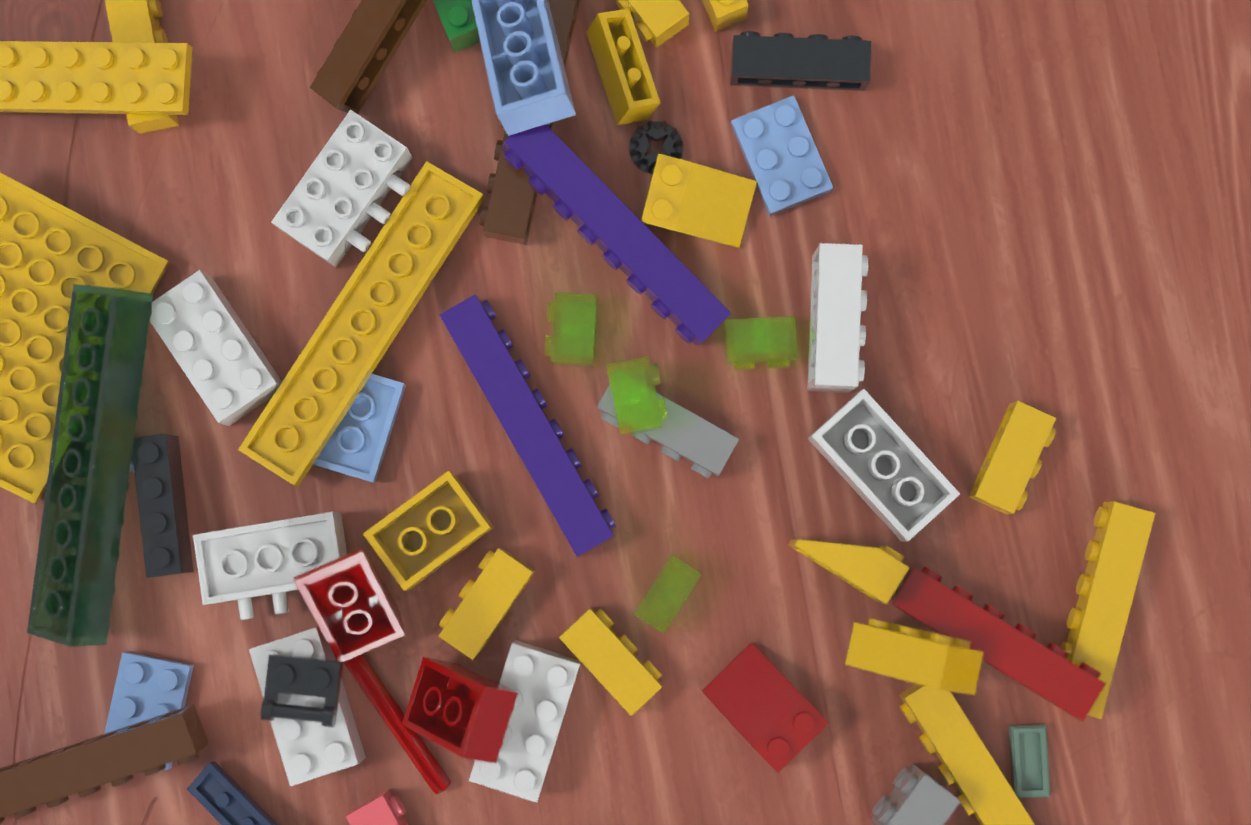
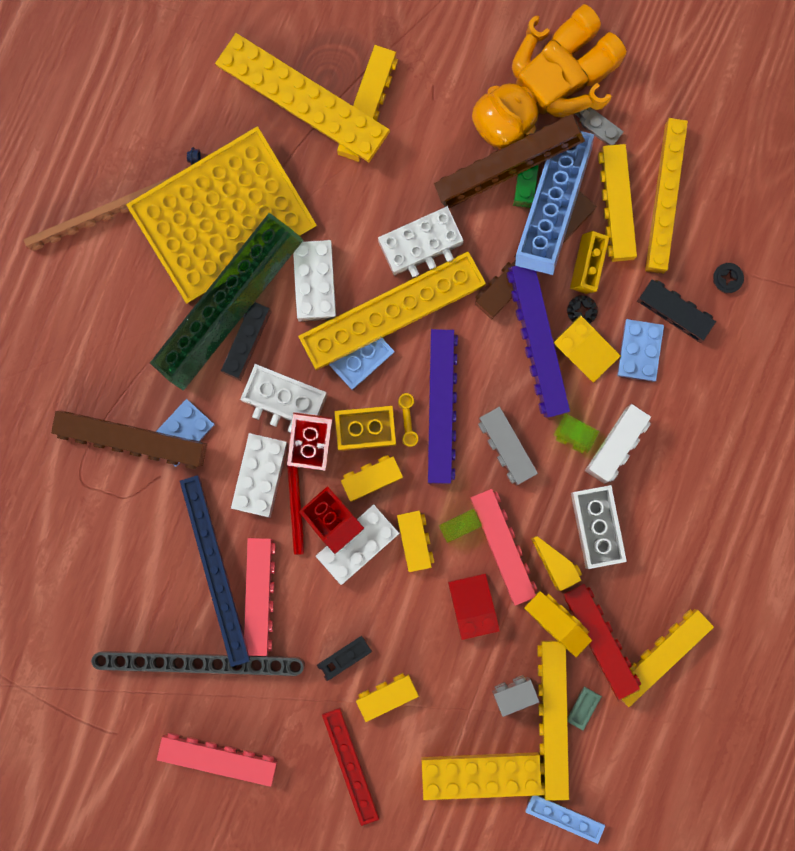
camera: 25 degrees right, 0 degrees up
black plate [260,654,343,727] -> none
clear neon green brick [545,292,598,368] -> none
clear neon green brick [606,356,668,436] -> none
yellow brick [968,401,1056,514] -> none
none -> yellow bar [398,393,418,447]
none -> coral brick [470,489,538,606]

